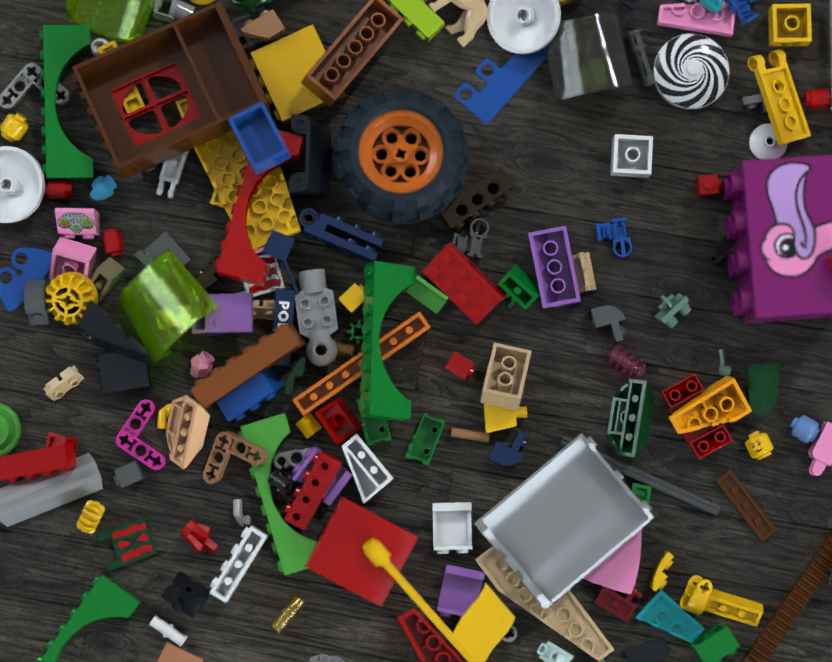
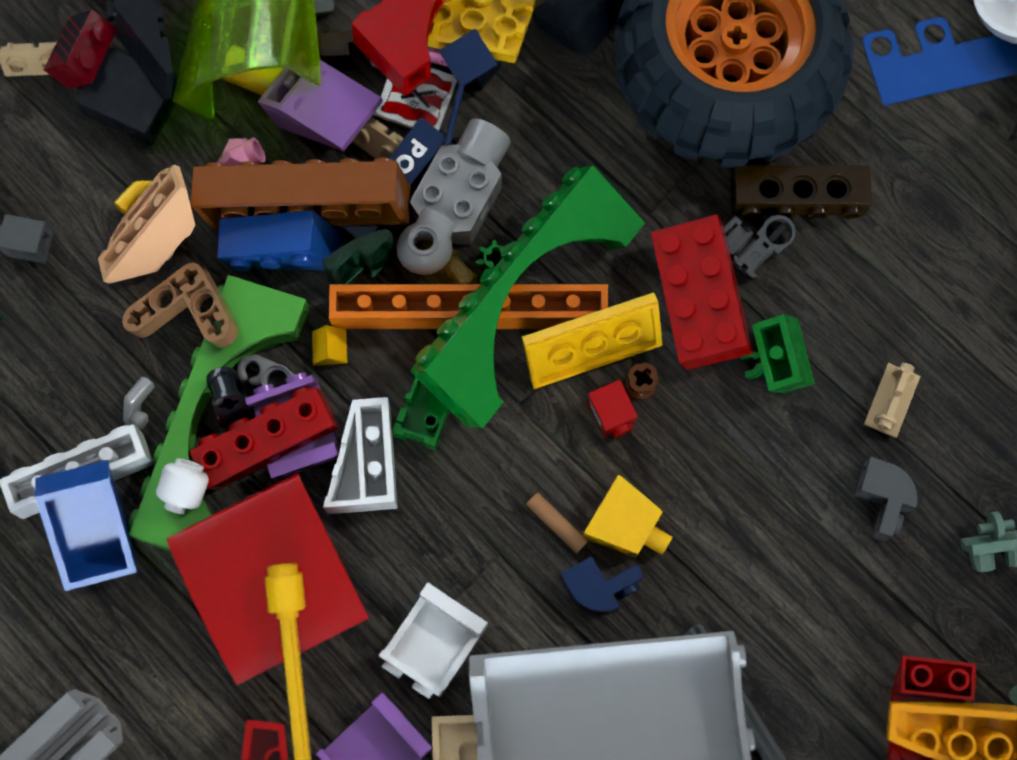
camera: 40 degrees right, 10 degrees down
dark pink beam [116,399,166,470] -> none
red rock [180,519,218,553] -> none
clear yellow pin [271,595,305,632] -> none
dark blue hinge [299,208,384,262] -> none
red slope [314,397,362,445] -> none
yellow brick [338,283,365,314] -> none
green piece [405,413,445,466] -> none
bright green panel [406,275,448,315] -> none
tan brick [480,342,532,411] -> none
medium lavender slope [528,226,581,308] -> none
blue piece [595,218,632,258] -> none
clear pink piece [606,343,648,380] -> none
dark green wedge [607,379,654,458] -> none
none -> piece [35,460,137,591]
none -> dark red brick [43,9,117,89]
none -> white head [156,458,209,514]
none -> yellow tile [521,292,663,389]
none -> reddish brown bush [626,362,659,400]

